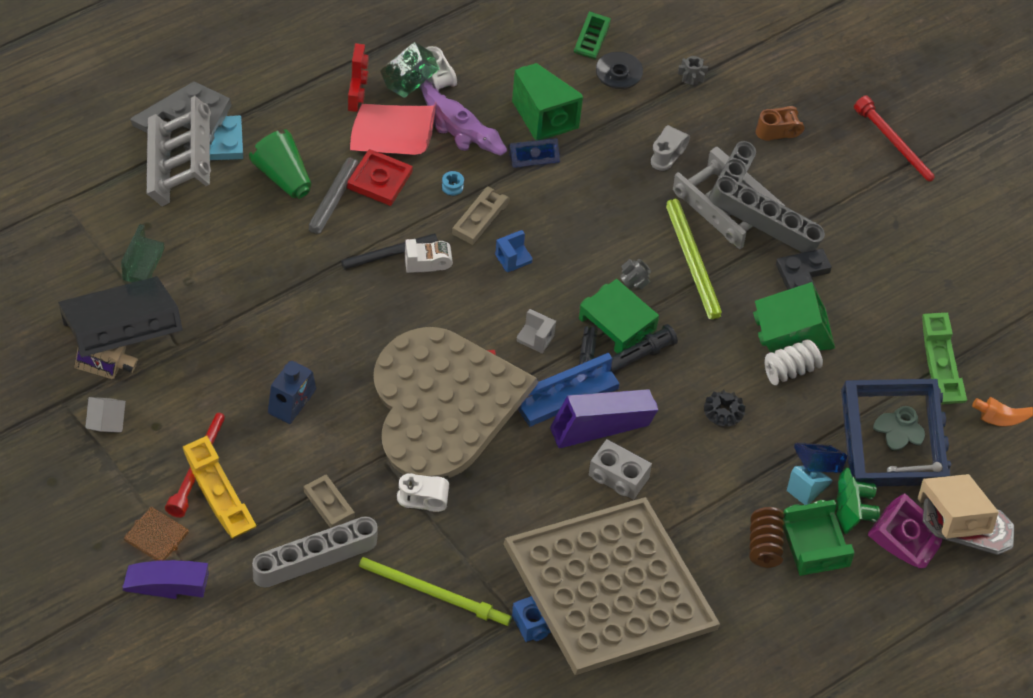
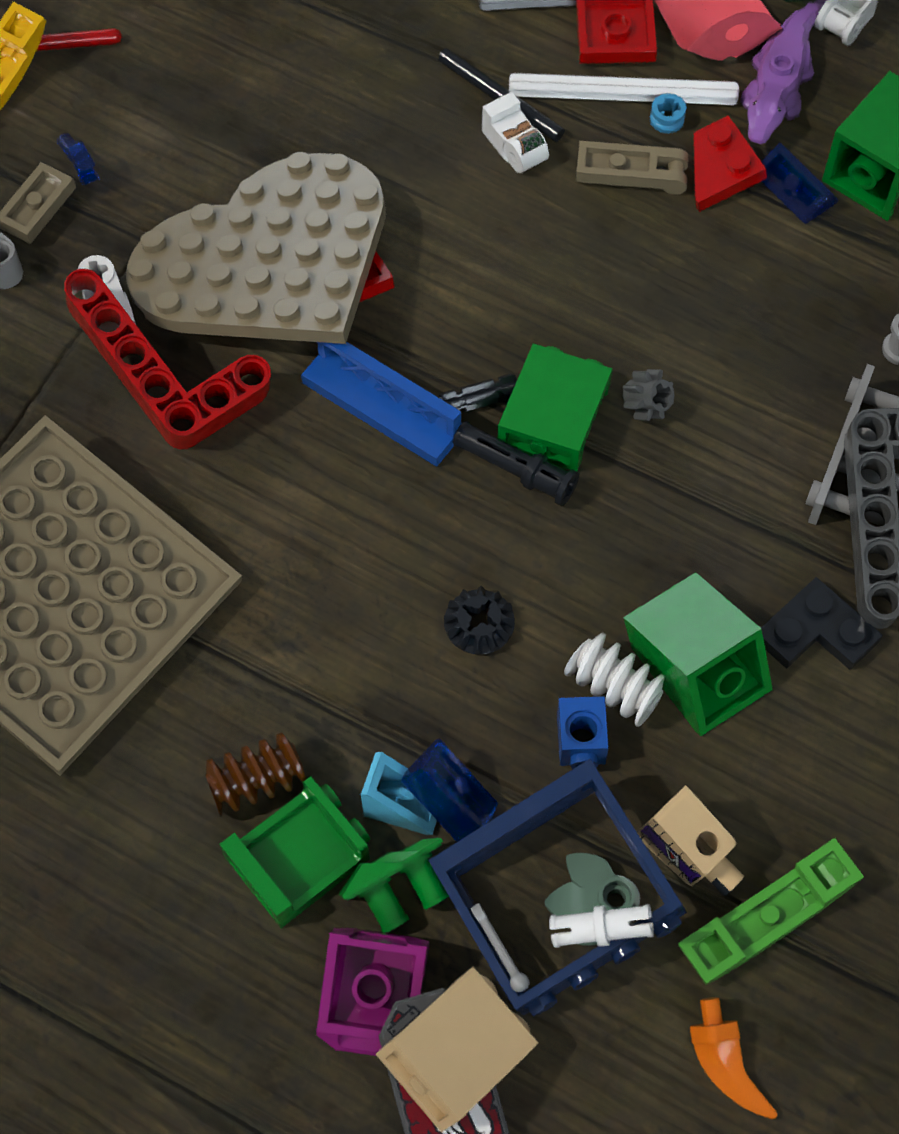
camera: 70 degrees right, 10 degrees up
dark blue torso [268,361,316,424] -> none
blue panel [495,230,533,273] -> none
light grey panel [517,309,556,354] -> none
dark purple slope [550,390,658,448] -> none
light grey brick [589,439,652,500] -> none
lime axle [666,199,722,320] -> none
none -> clear blue bar [57,133,100,186]
none -> red beam [64,269,271,449]
none -> white axle [509,73,739,105]
none -> white pin [550,904,654,948]
none -> blue brick [557,696,608,769]
none -> tan torso [637,785,744,896]
none -> red wing [694,115,767,212]

